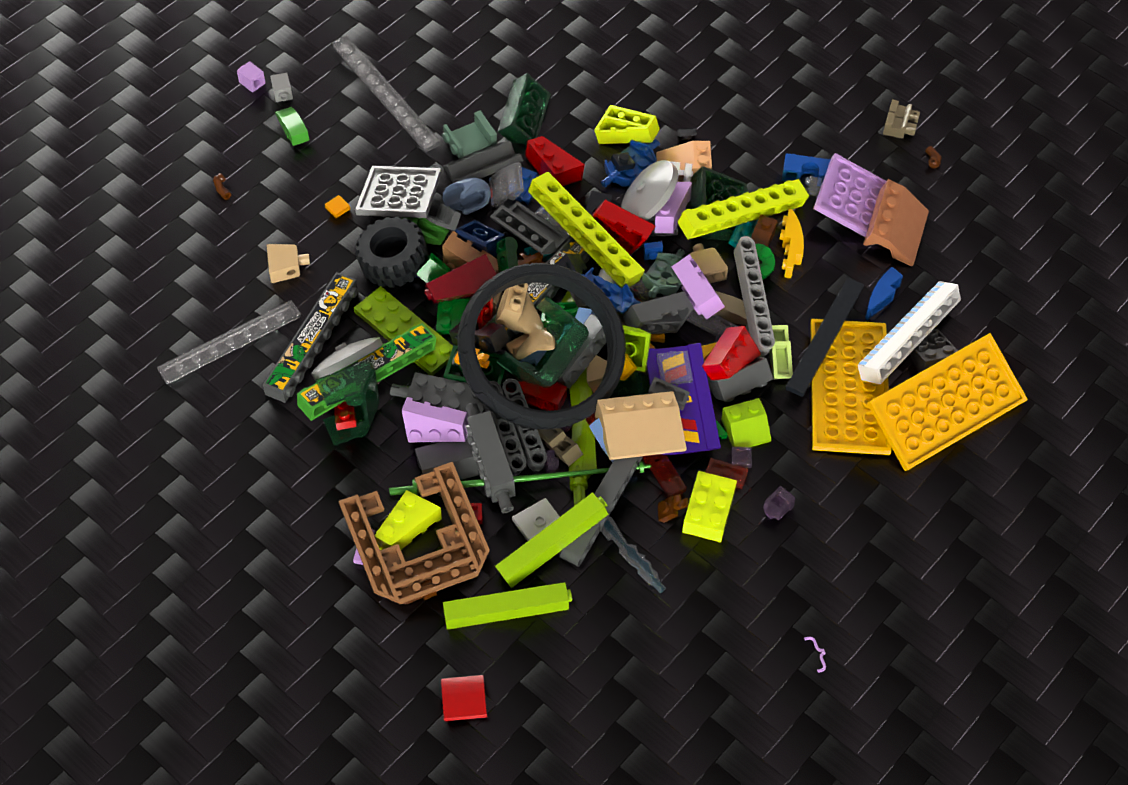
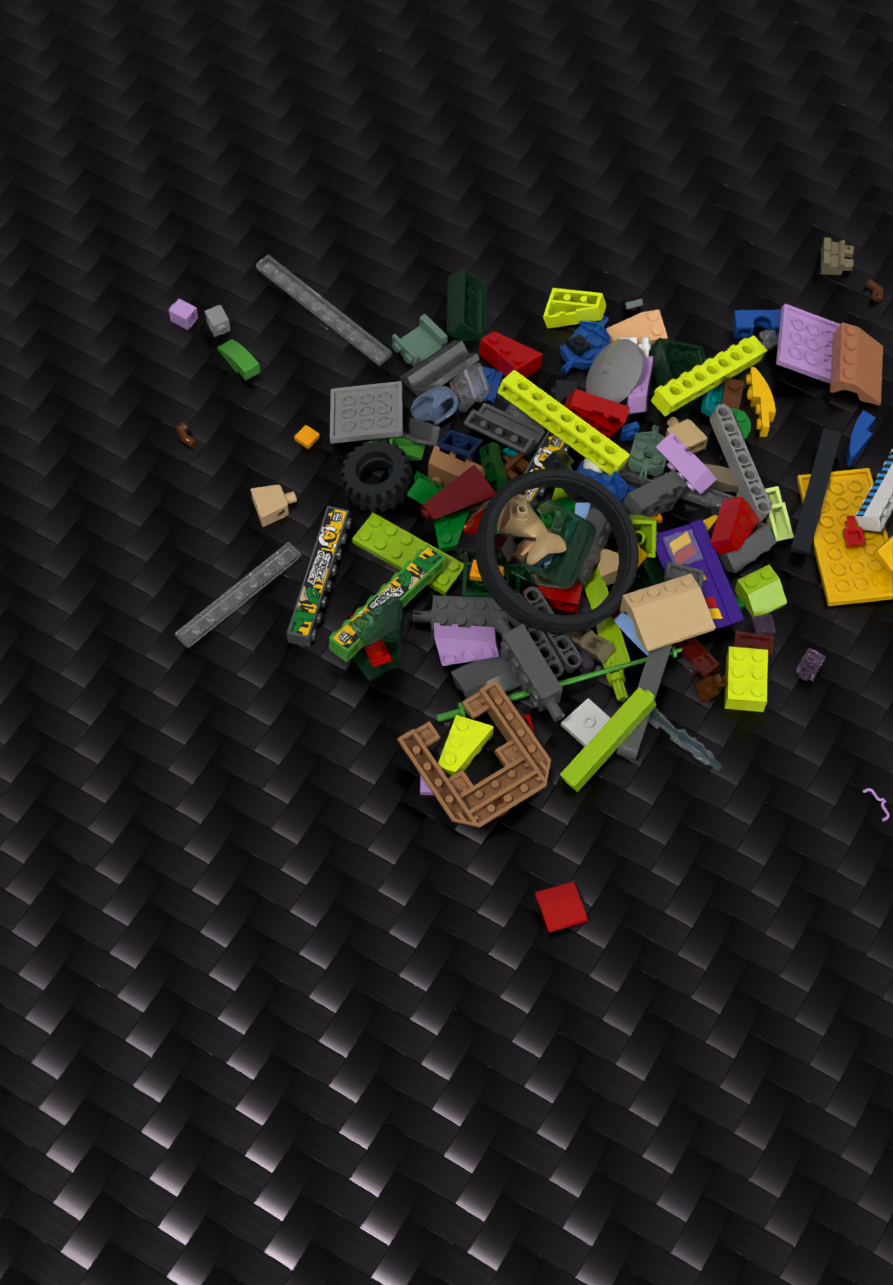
camera: 10 degrees left, 5 degrees up
light grey dish [311,337,383,380] -> none
lime brick [443,582,572,630] -> none
none -> red plate [842,516,866,548]

